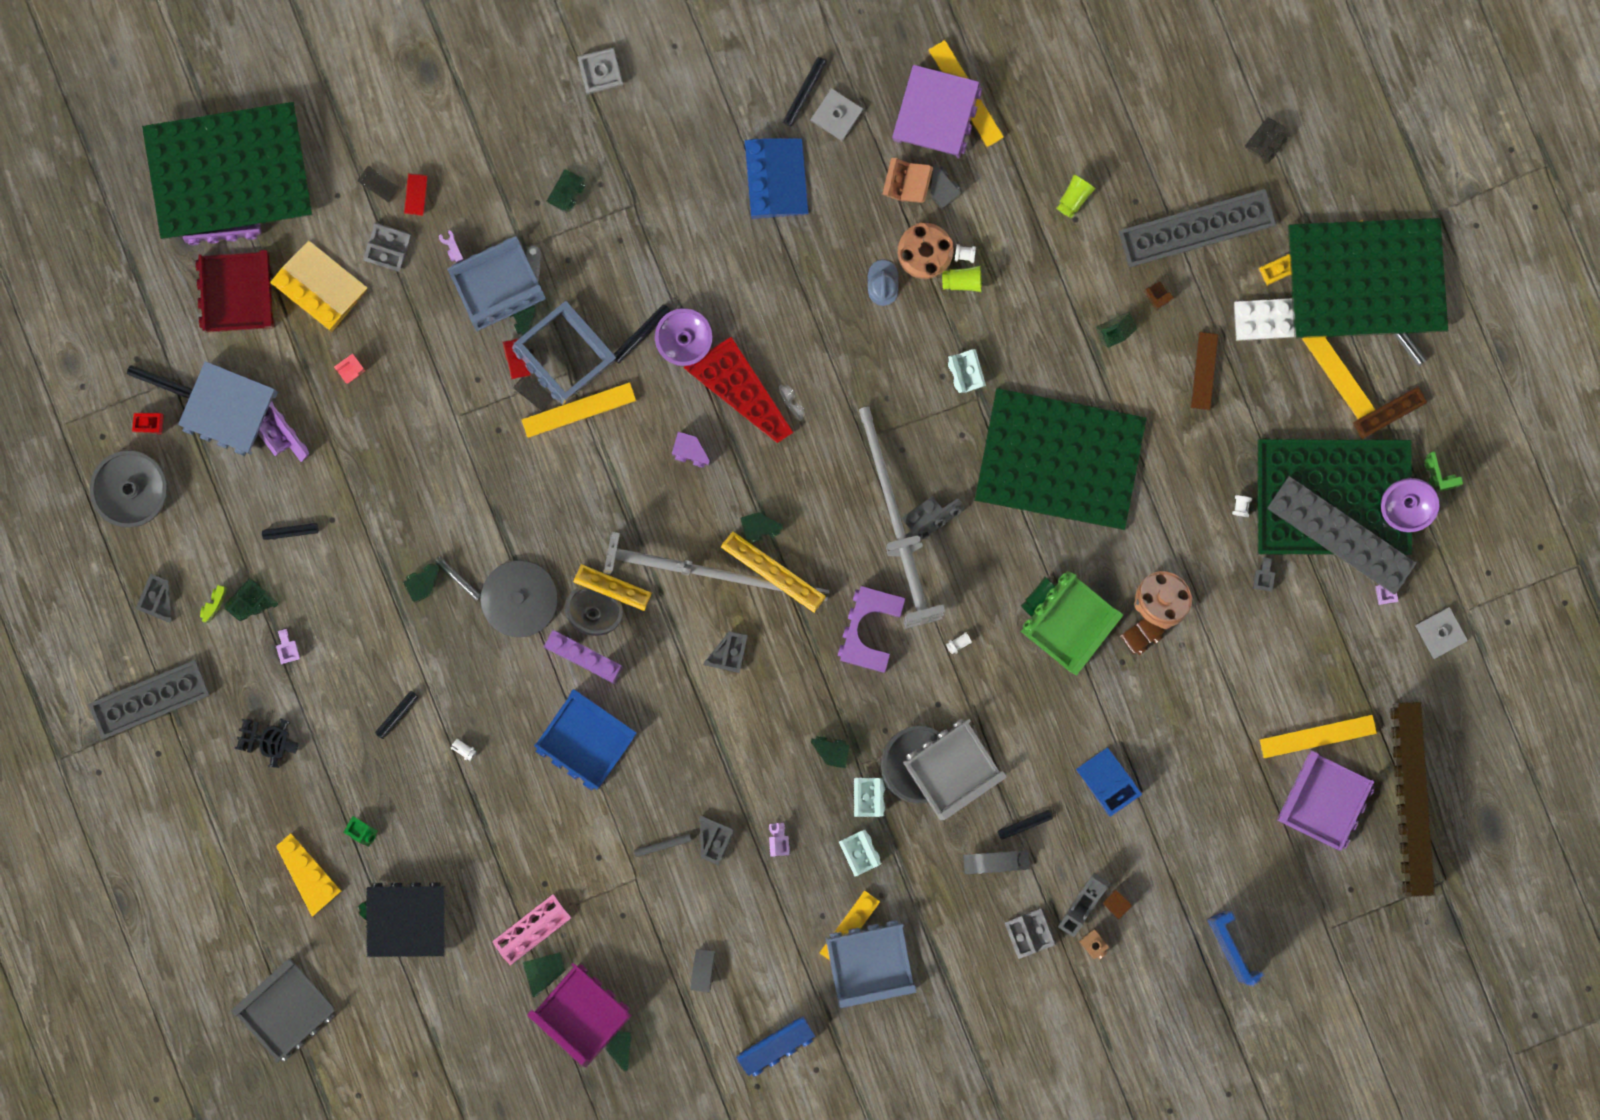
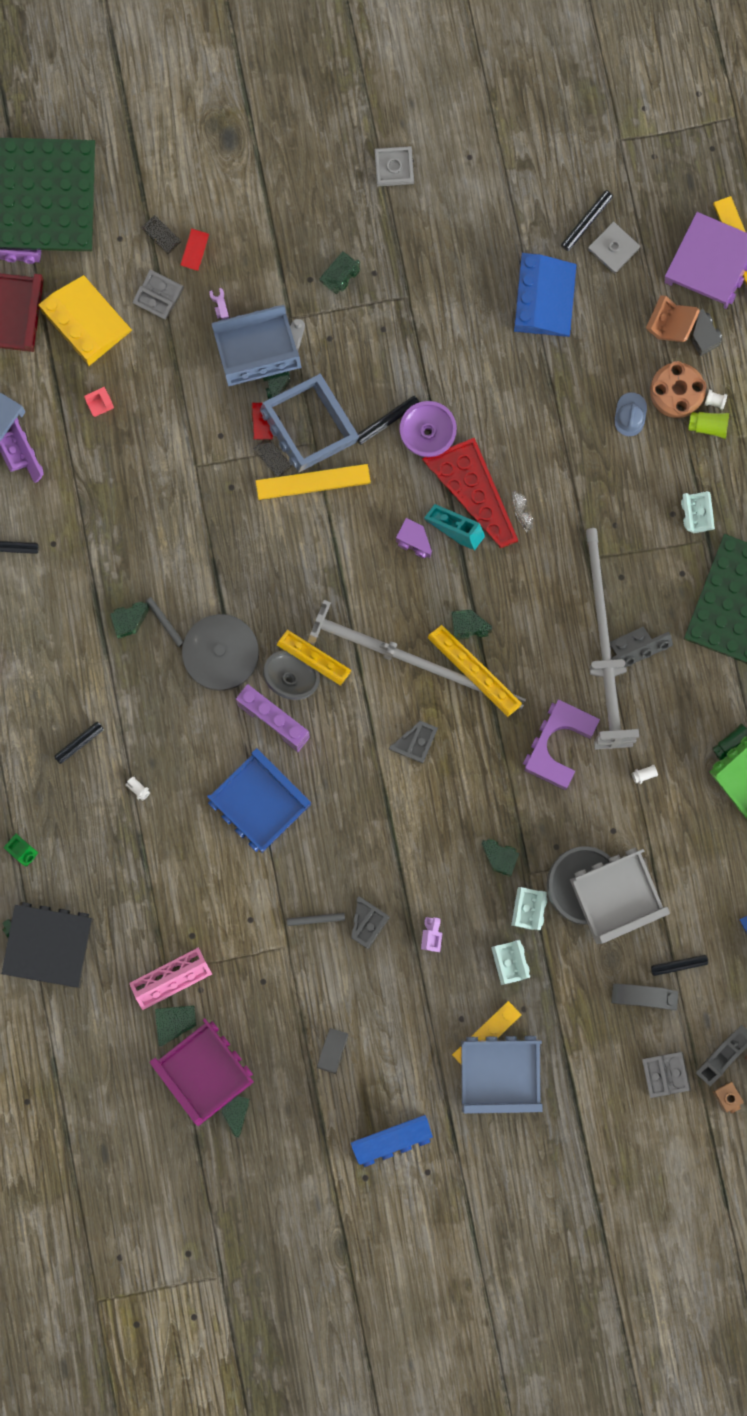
camera: 10 degrees right, 5 degrees down
none -> teal slope [424,504,485,550]

